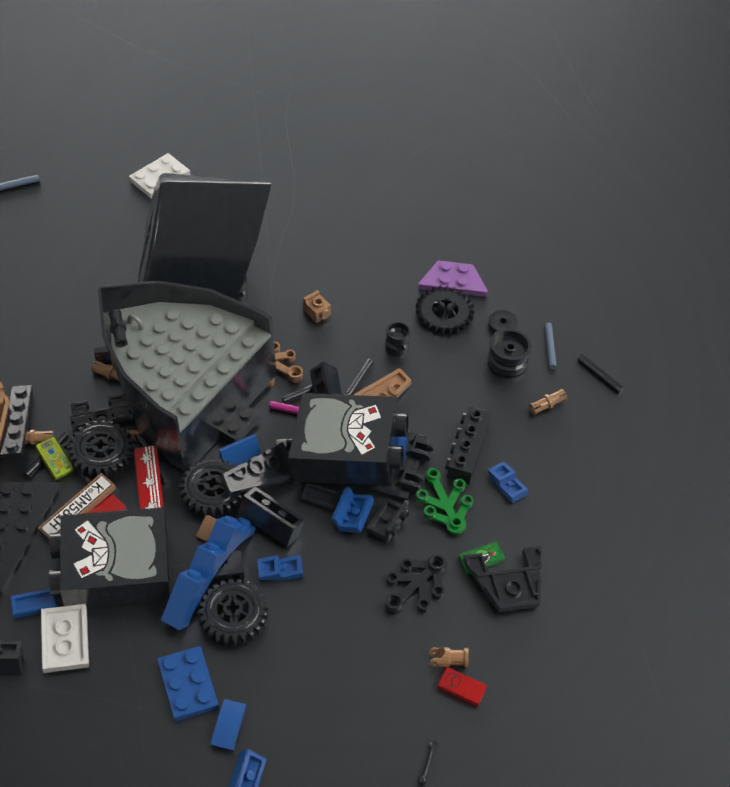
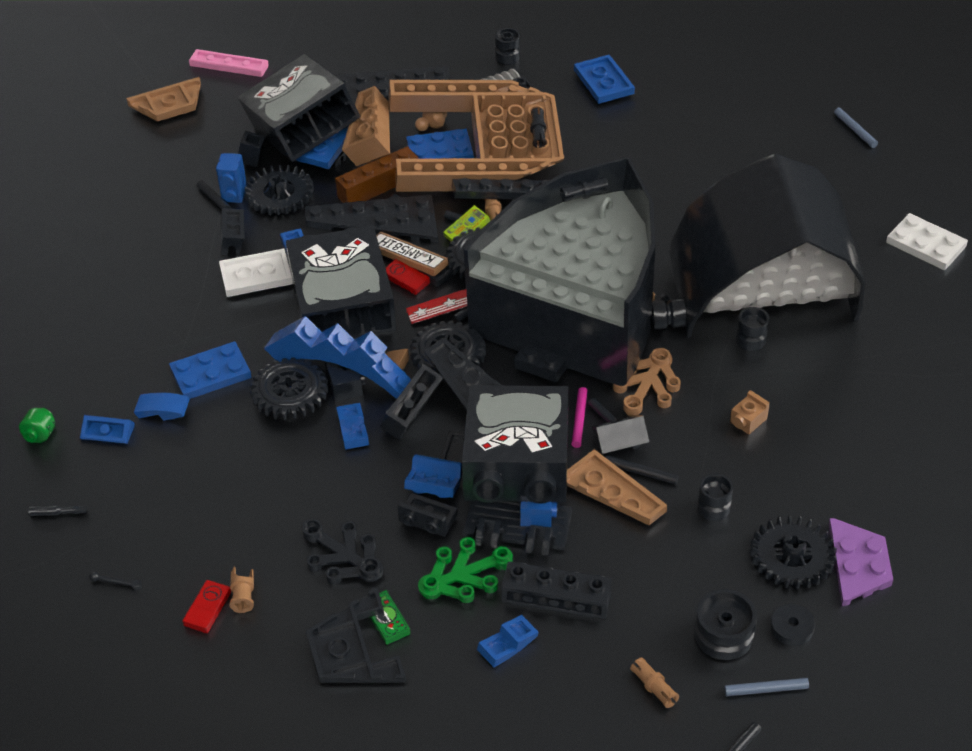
camera: 90 degrees right, 5 degrees down
blue slope [219,434,261,467] -> none

